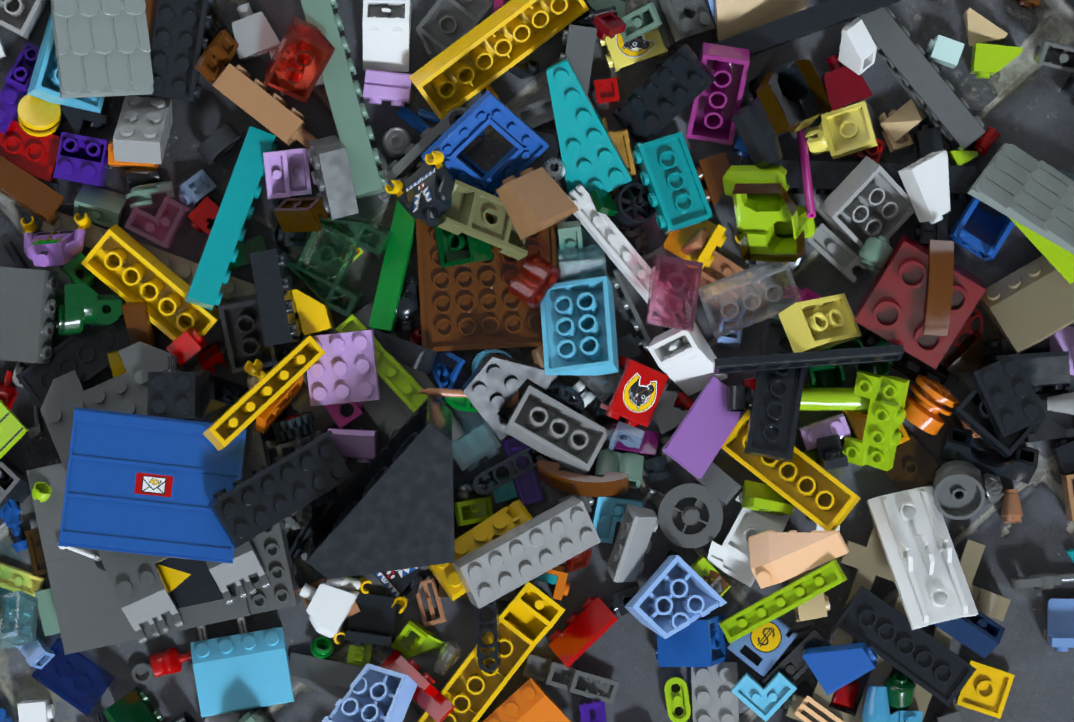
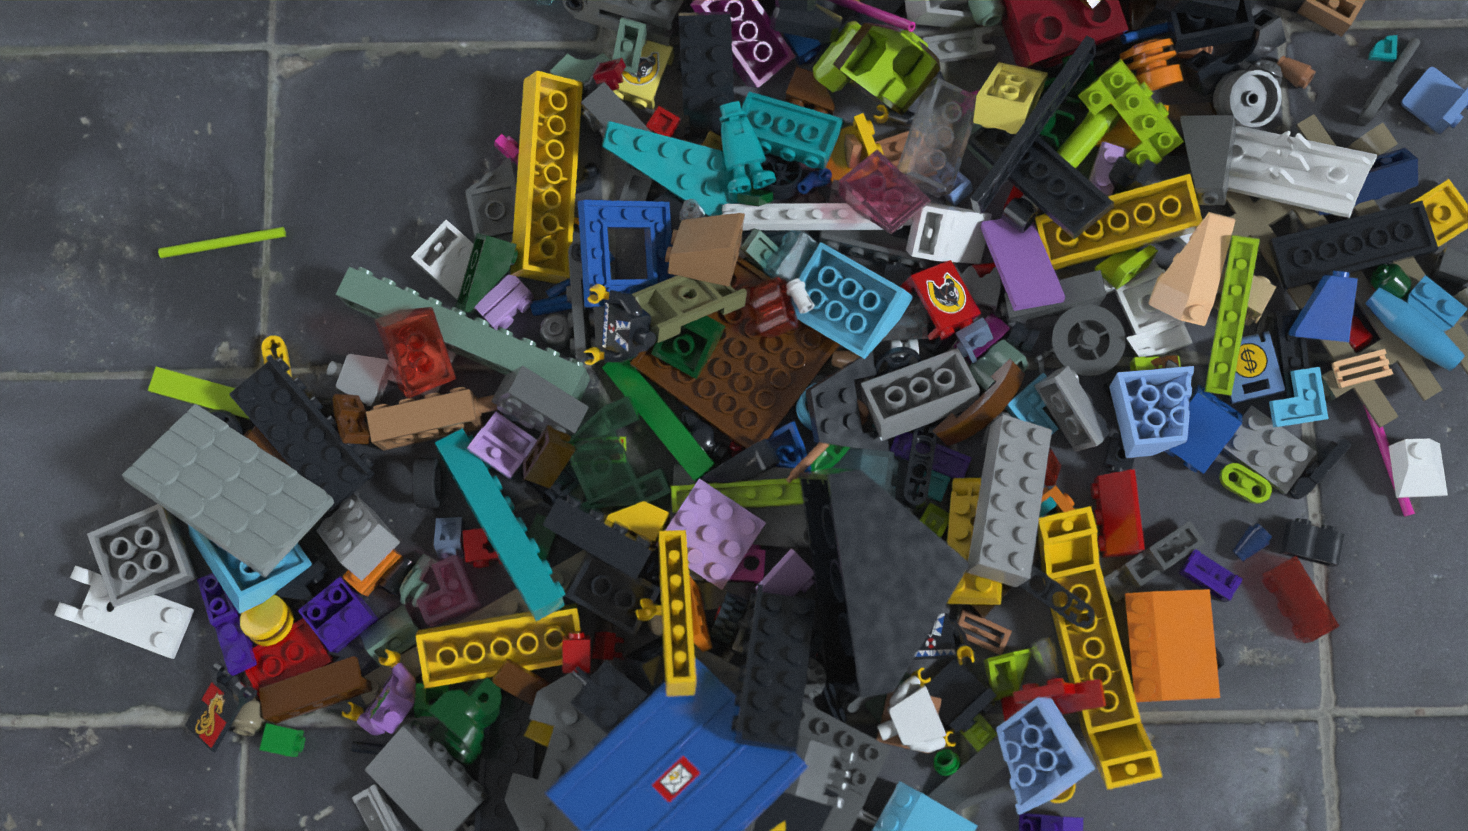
camera: 40 degrees left, 10 degrees down
none -> dark green slope [455,233,518,313]
none -> teal piece [720,101,776,194]
none -> white pin [786,279,815,314]
none -> blue arm [797,168,832,194]
none -> blue bar [1120,22,1169,44]
none -> dark grey slope [1180,115,1236,206]

